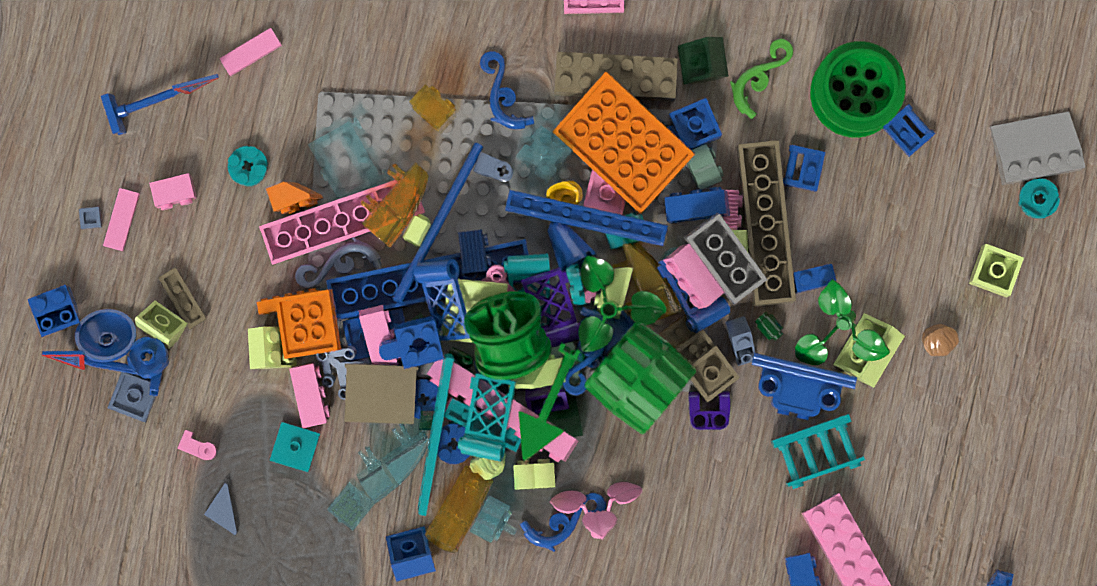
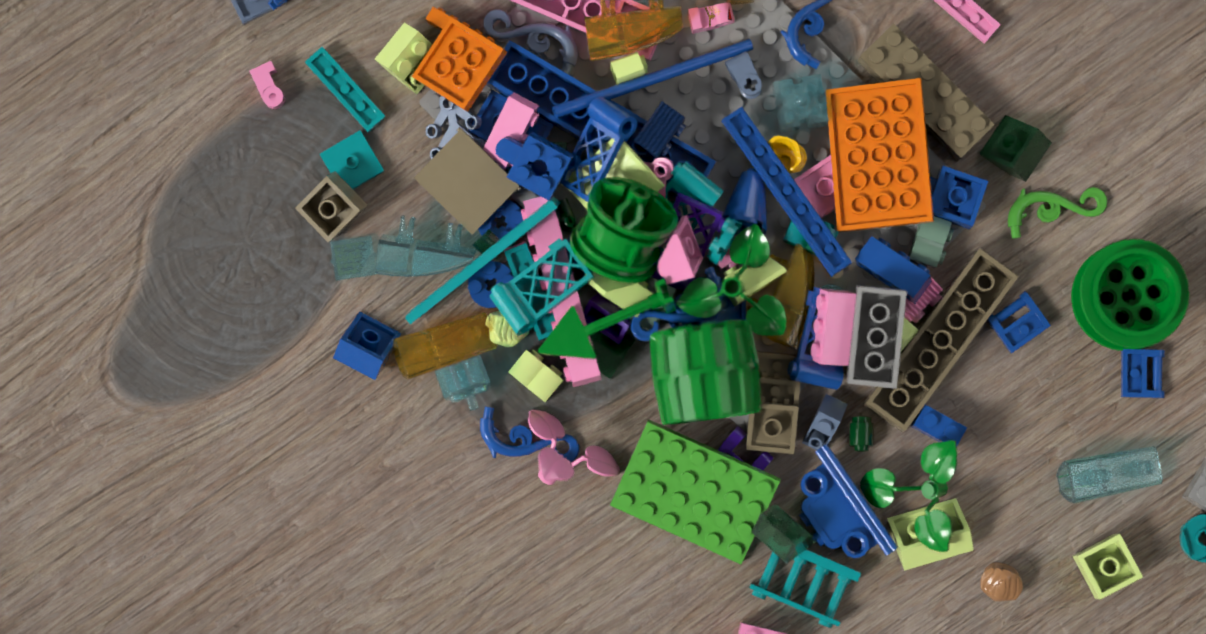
camera: 45 degrees right, 0 degrees up
sand blue tile [204,483,238,535] -> none
bright pink brick [289,362,330,428] -> none
none -> dark tan brick [295,171,368,243]
none -> teal plate [305,47,386,133]
none -> bright green plate [610,419,781,564]
none -> bright pink slope [658,215,703,284]
none -> bright pink leg [688,3,735,34]
none -> clear green slope [752,504,817,564]
none -> clear light blue piece [1056,446,1163,503]

